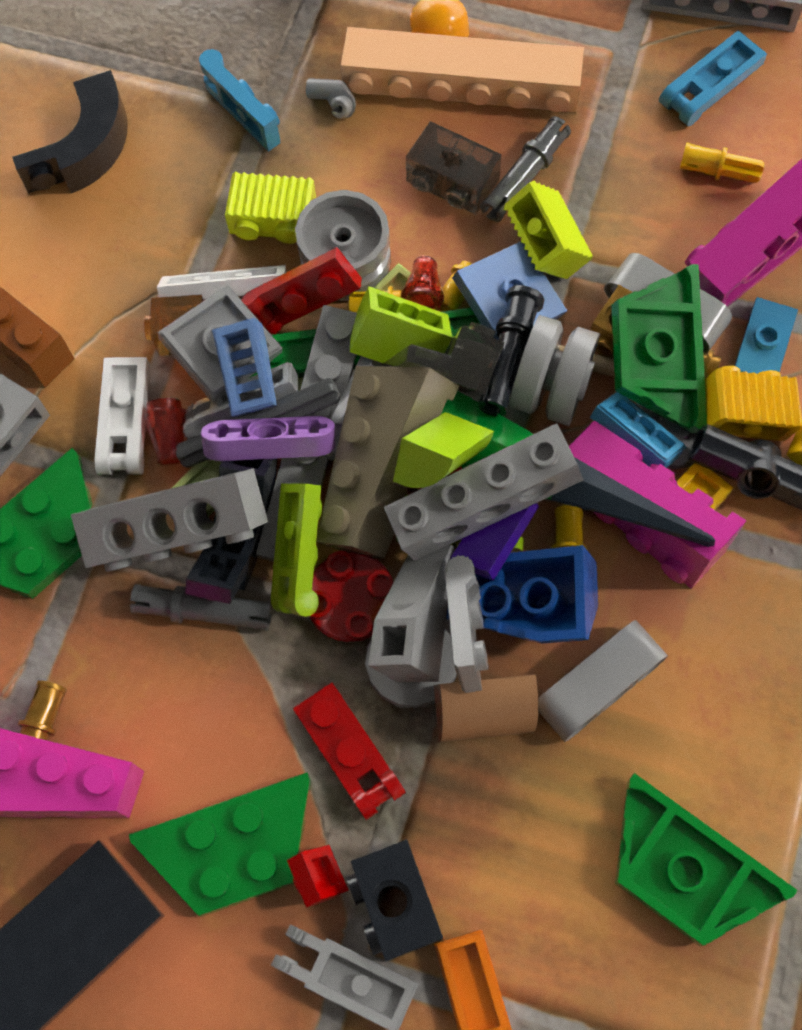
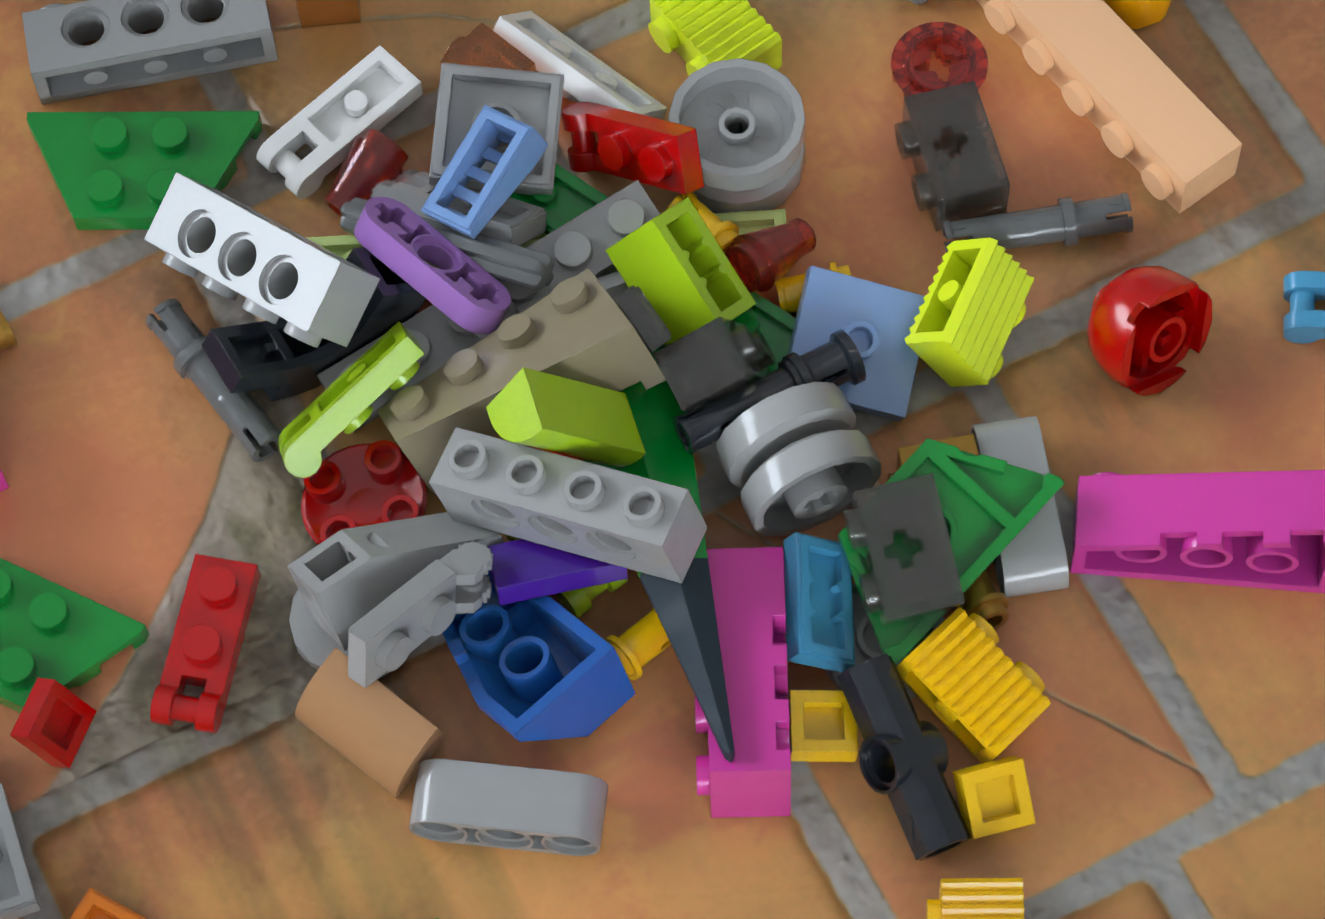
camera: 45 degrees right, 5 degrees down
black brick [346,839,444,962] -> none
yellow axle [680,142,764,183] -> none
dark azure plate [734,297,798,374] -> none
none -> clear smoke brick [843,473,965,626]
none -> clear red gear [891,22,988,111]
none -> red cylinder [1087,266,1212,396]

